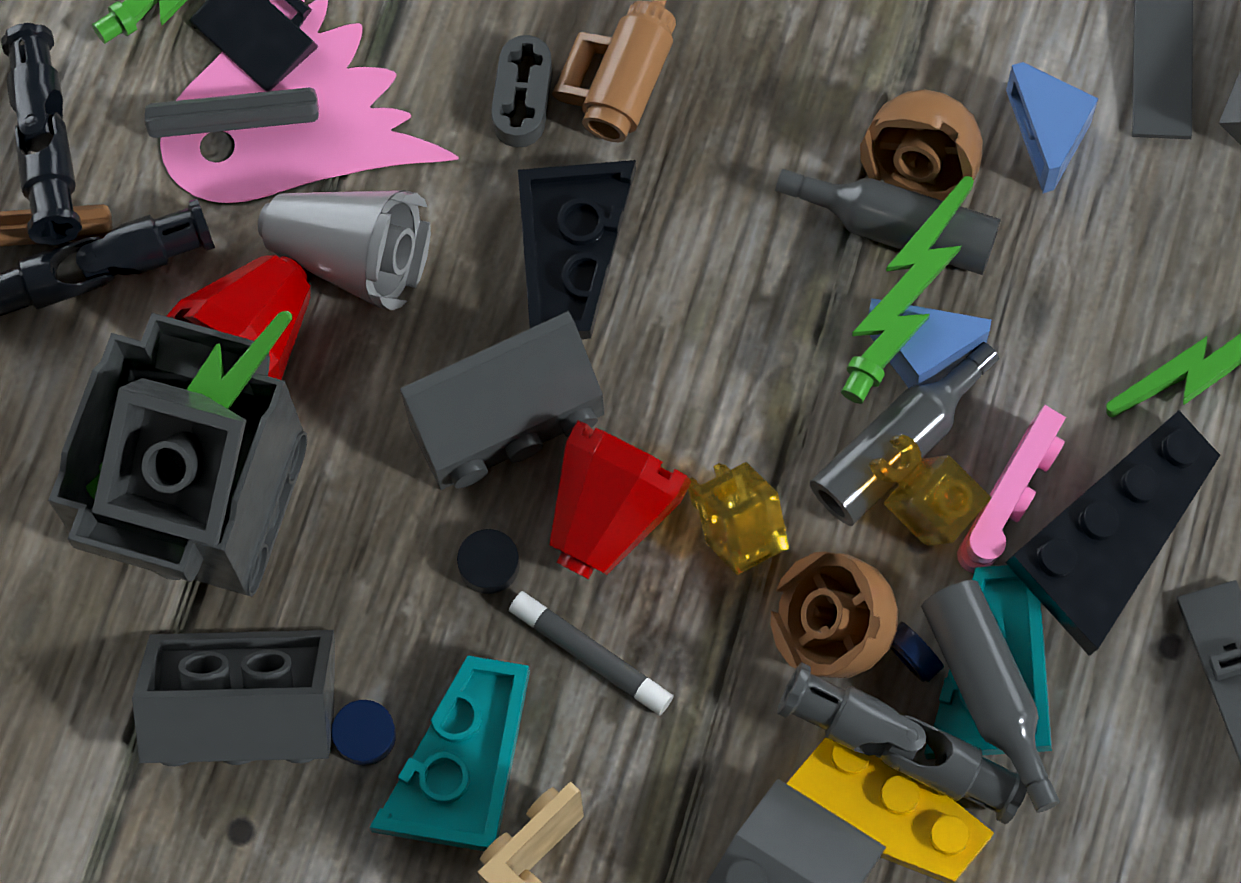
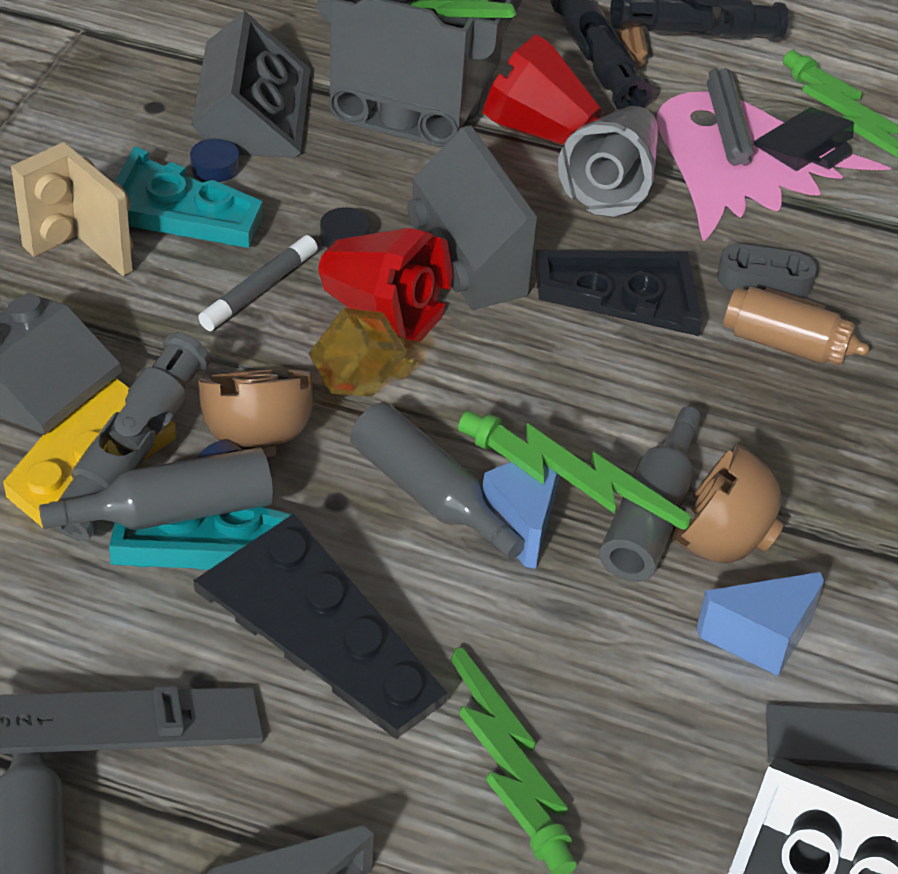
camera: 85 degrees right, 25 degrees down
clear yellow brick [869,434,992,545] -> none
bright pink plate [957,405,1066,573] -> none

